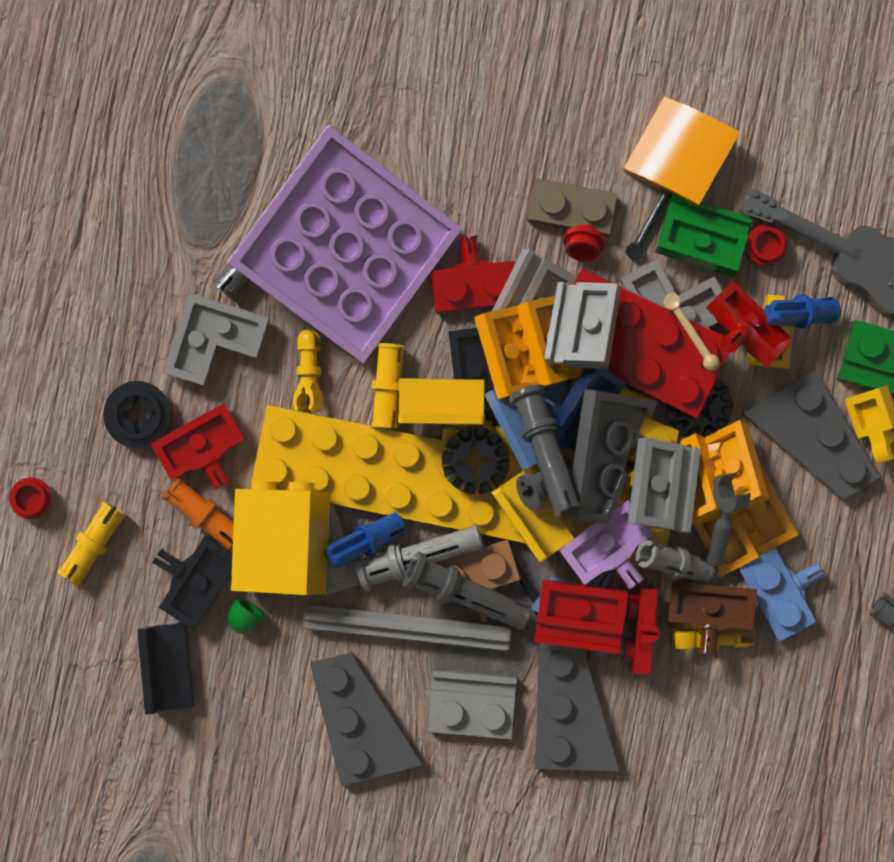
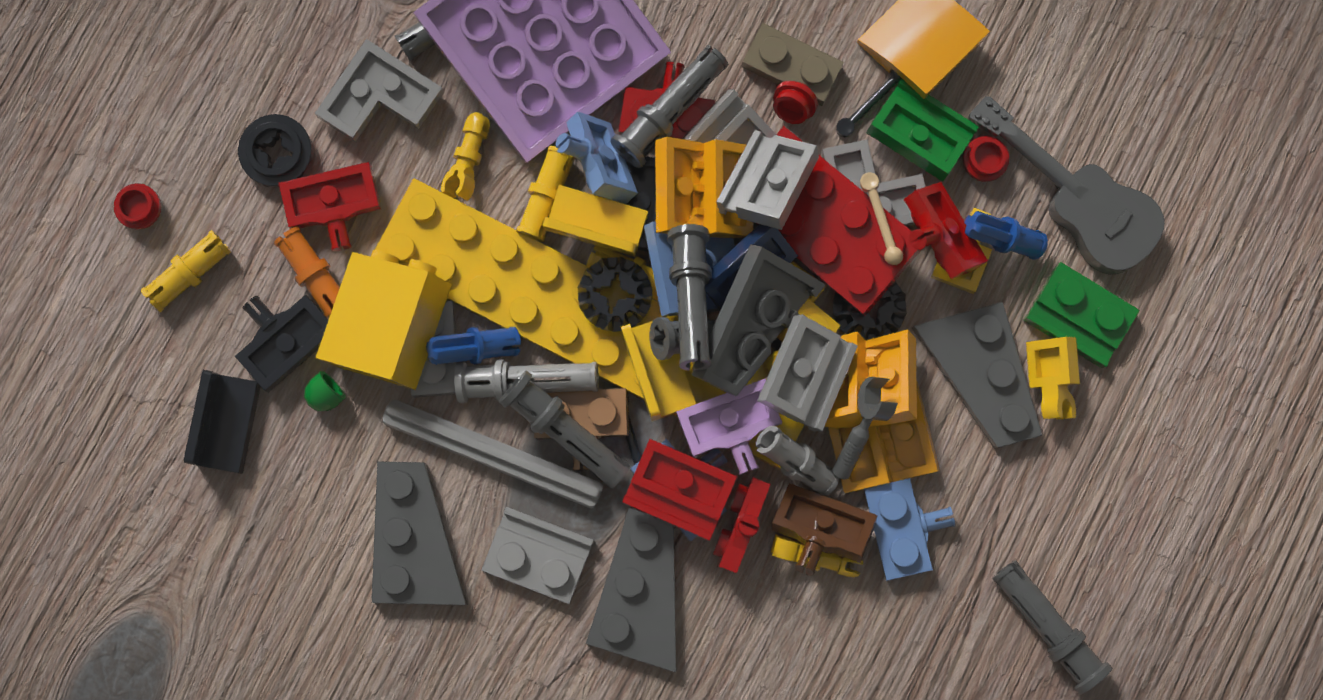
camera: 15 degrees right, 5 degrees down
none -> medium blue plate [556,111,638,204]
none -> dark grey pin [610,45,728,168]

